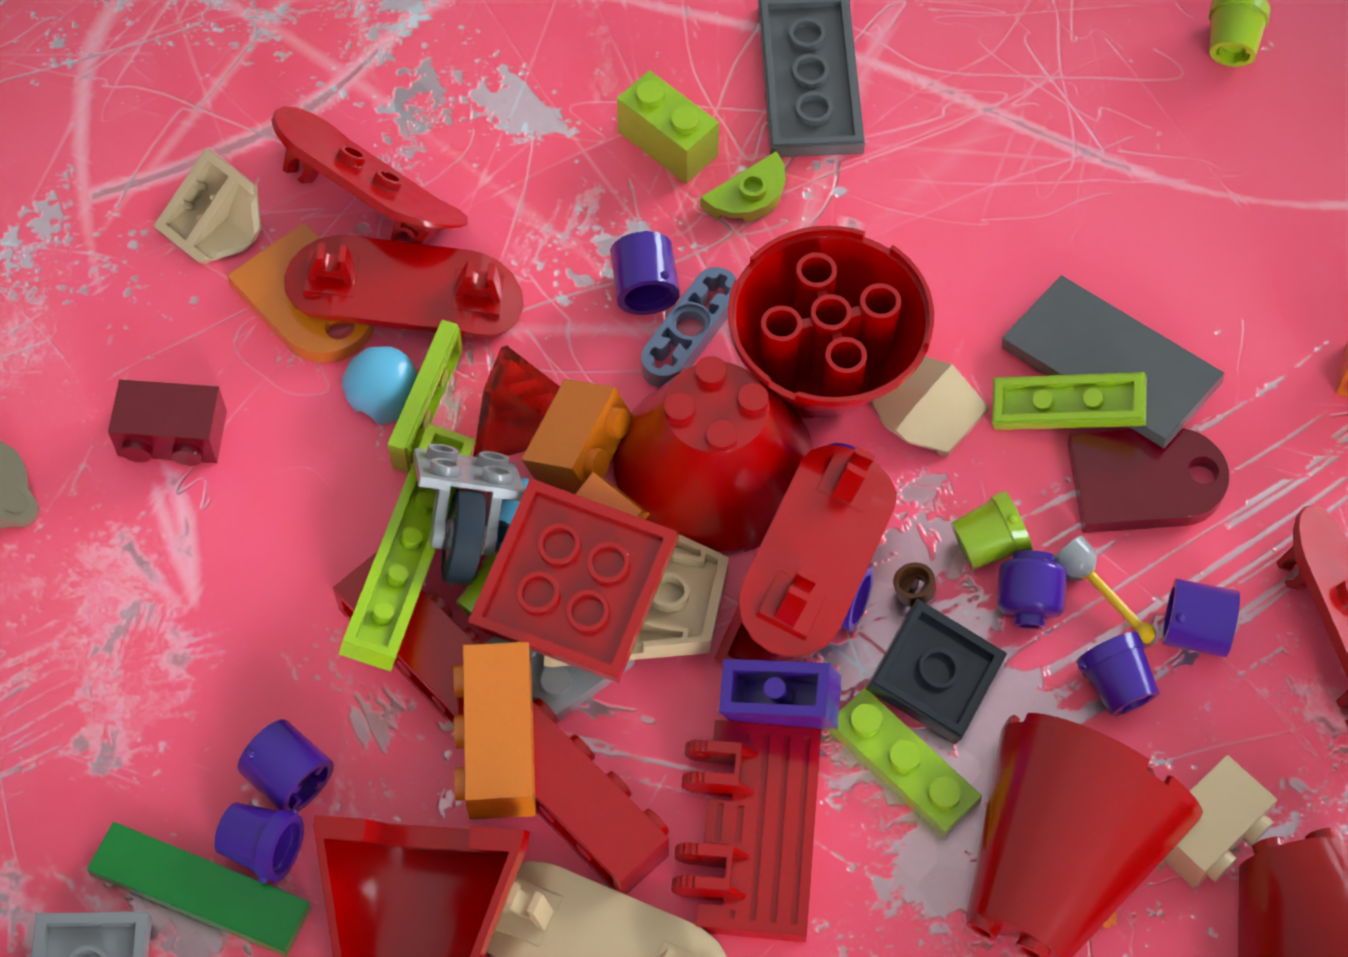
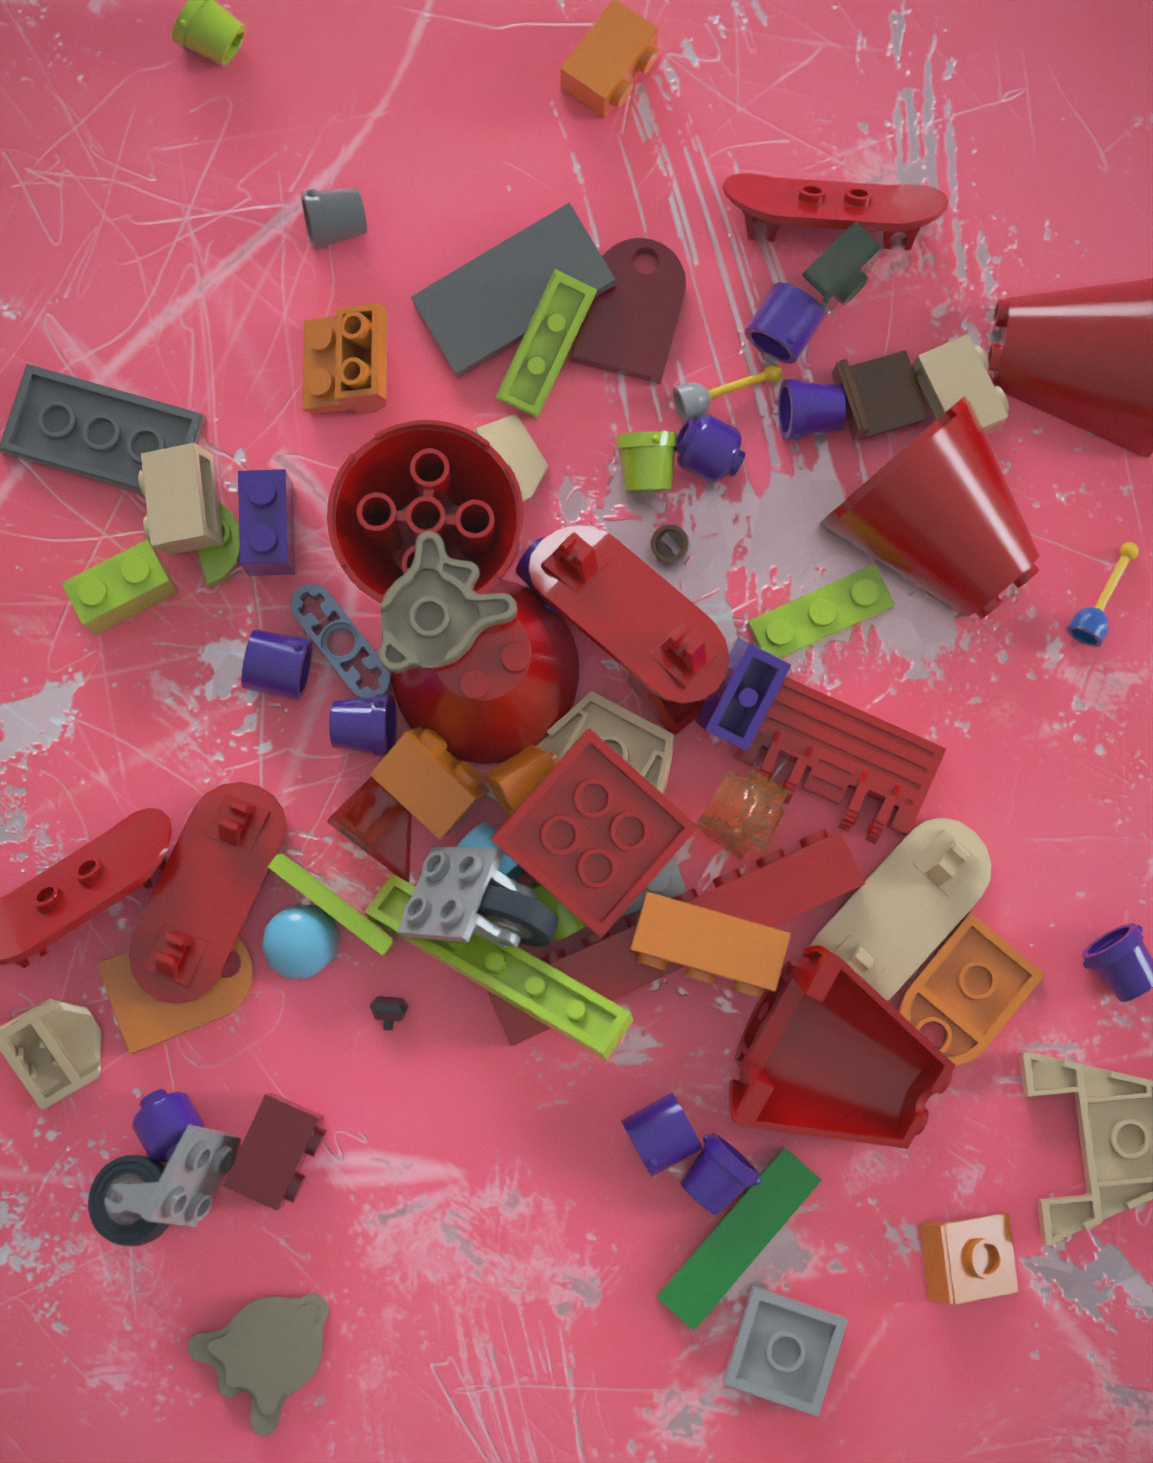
camera: 75 degrees left, 20 degrees up
black tile [865,598,1007,744] -> none
none -> light grey plate [88,1124,241,1246]
none -> dark purple head [132,1089,206,1165]
none -> tan piece [138,443,223,555]
none -> dark purple brick [238,469,295,576]
none -> dark grey piece [301,187,367,251]
none -> orange brick [302,303,388,414]
none -> dark purple piece [329,694,397,756]
none -> black rock [370,996,409,1031]
none -> dark tan tile [378,531,517,673]
none -> clear orange hair [696,768,789,860]
none -> clear green piece [802,222,882,317]
none -> reddish brown piece [832,350,929,440]

